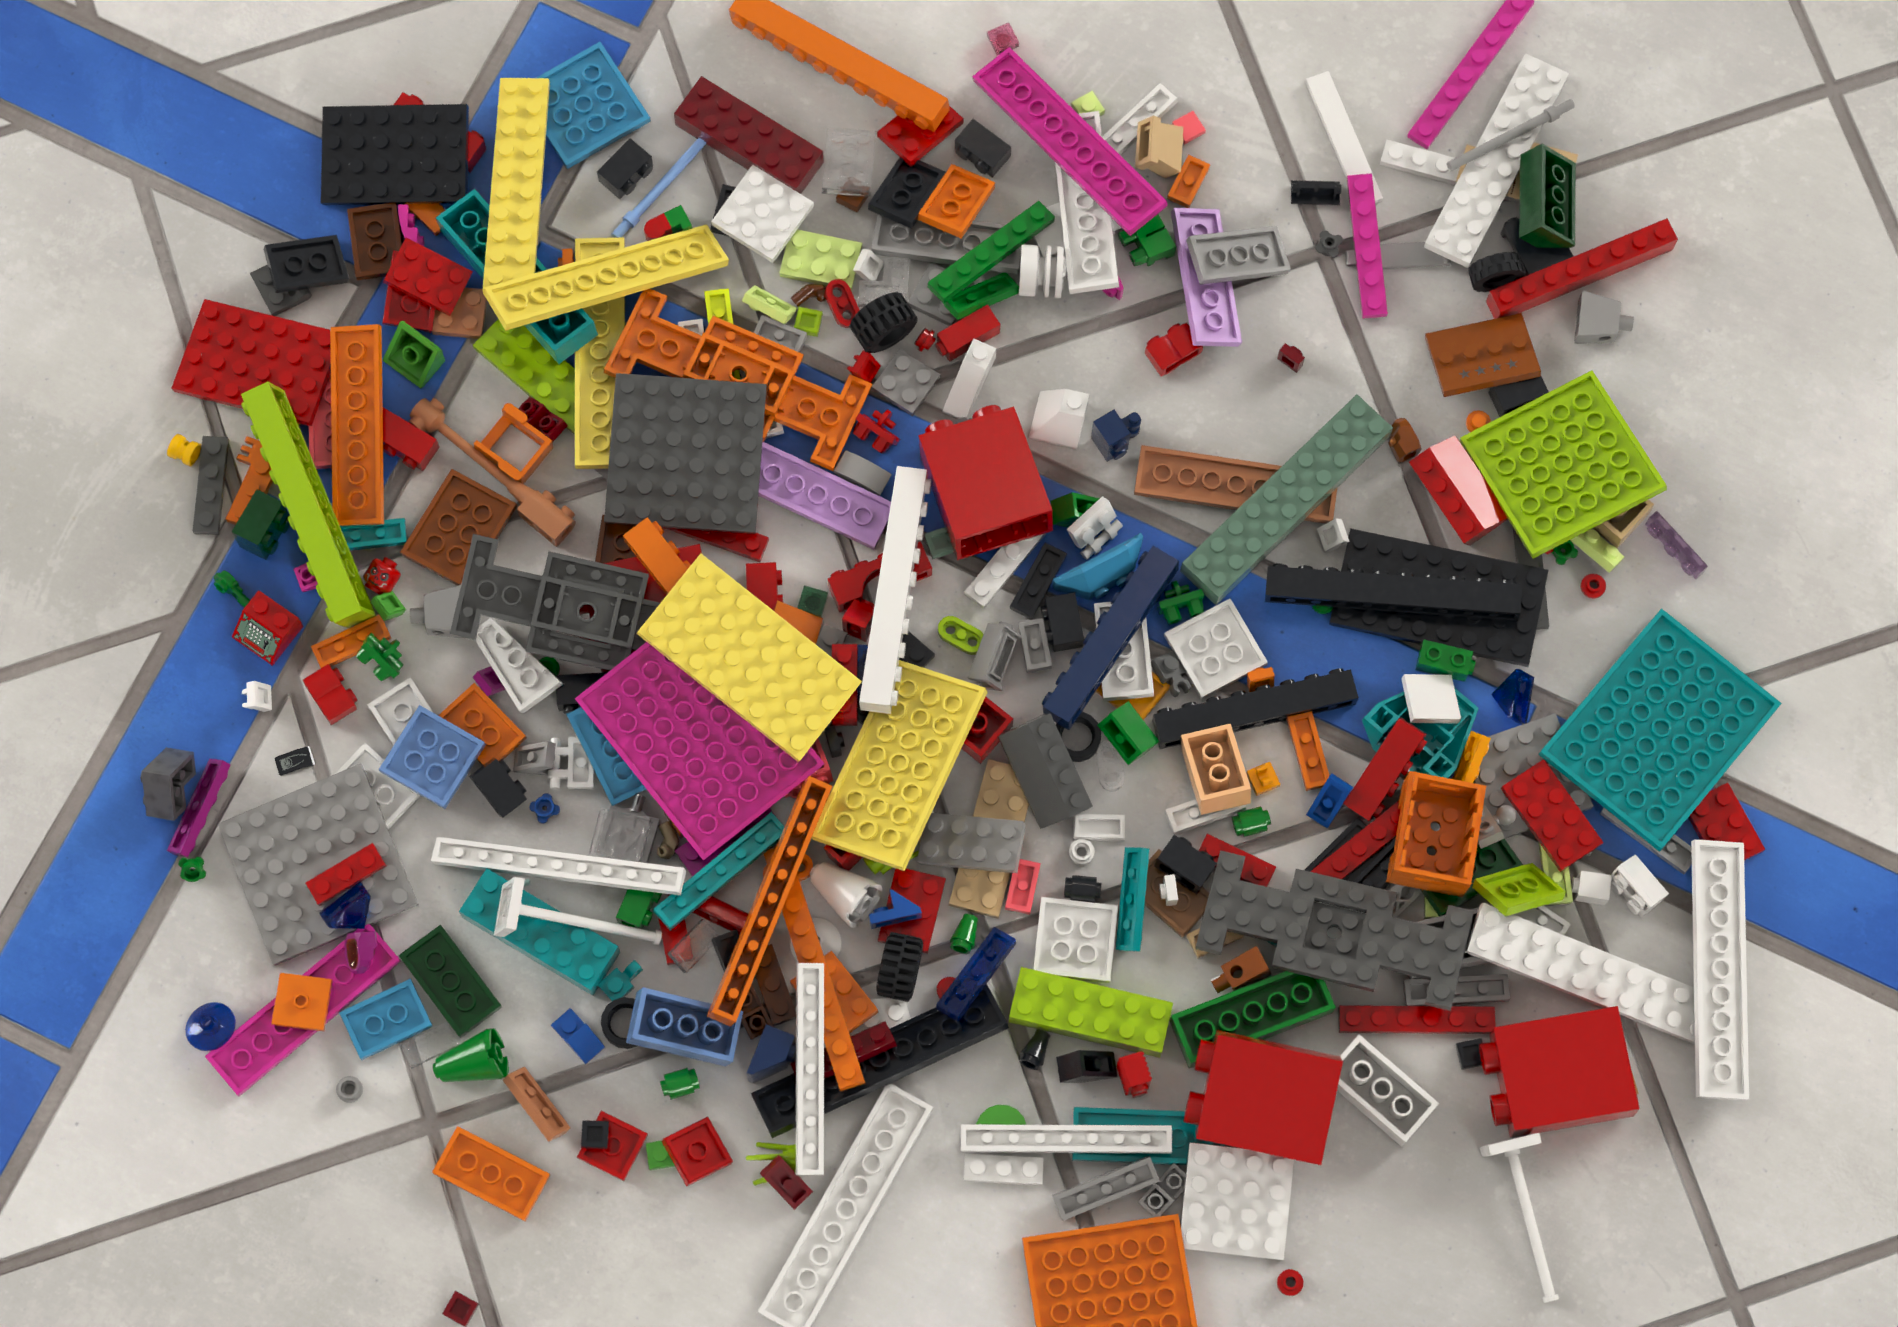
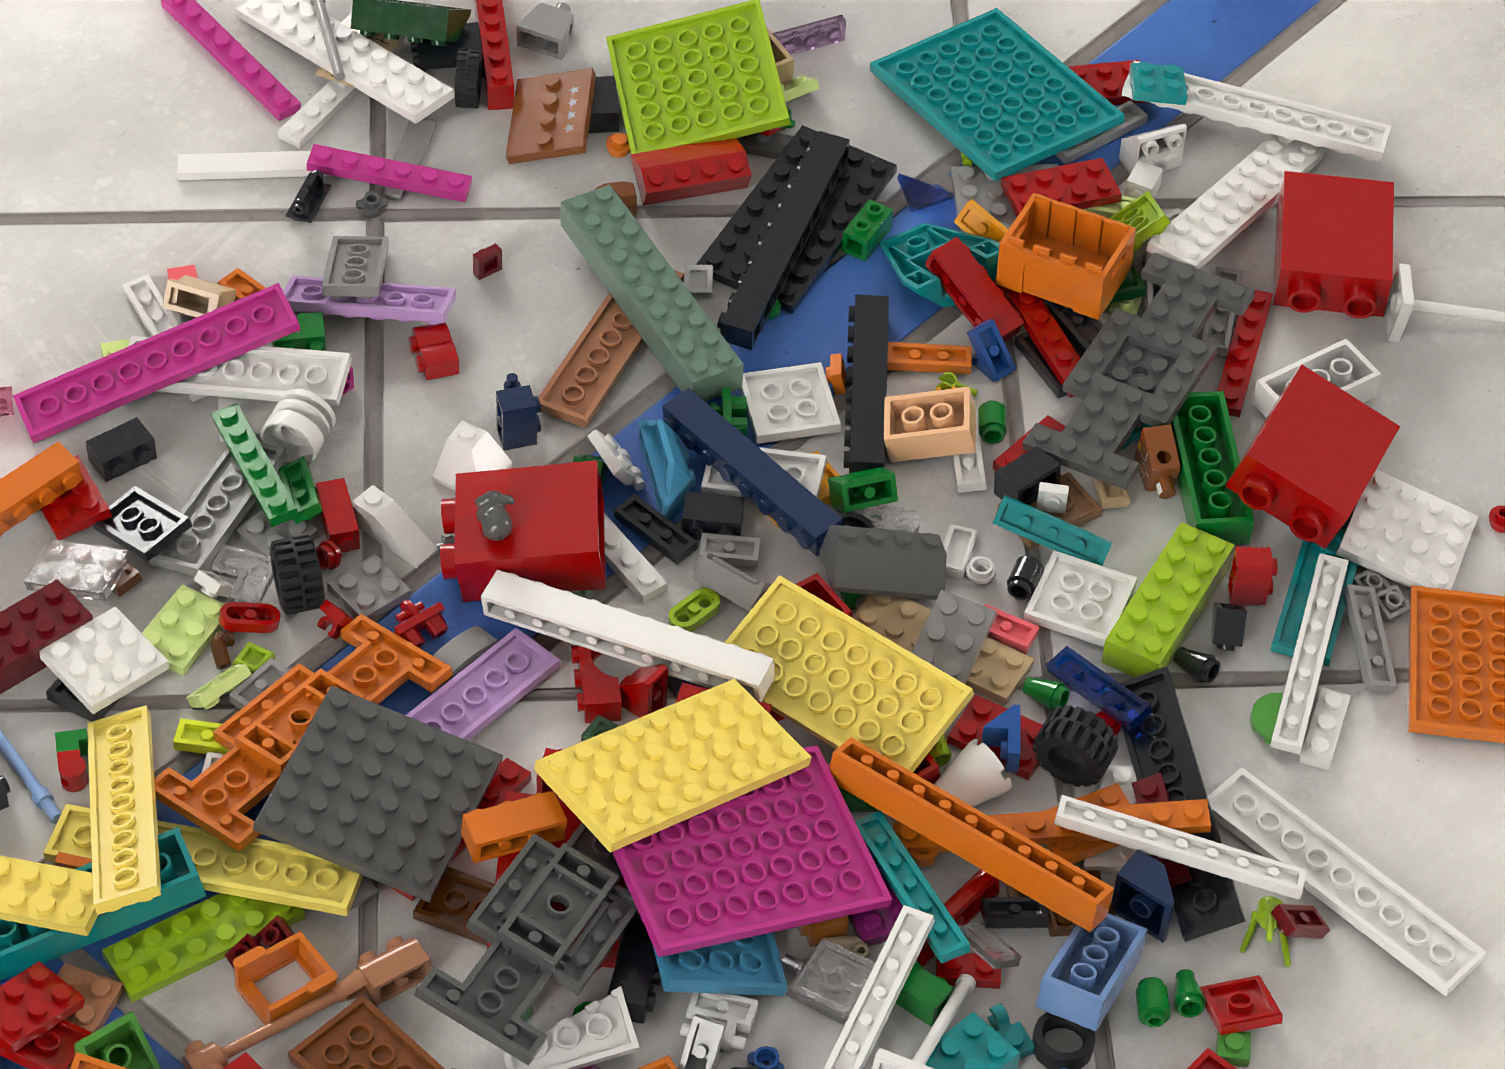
camera: 75 degrees left, 25 degrees down
orange plate [918,164,995,239] -> none
dark grey plate [1151,651,1191,697] -> none
white tile [1401,674,1461,723] -> none
black tile [1455,1038,1483,1070] -> none
red plate [1580,573,1606,599] -> none
none -> dark grey animal [475,491,515,541]
none -> lime hand [936,372,978,396]
none -> teal plate [1129,62,1188,105]
none -> green cone [1174,969,1206,1018]

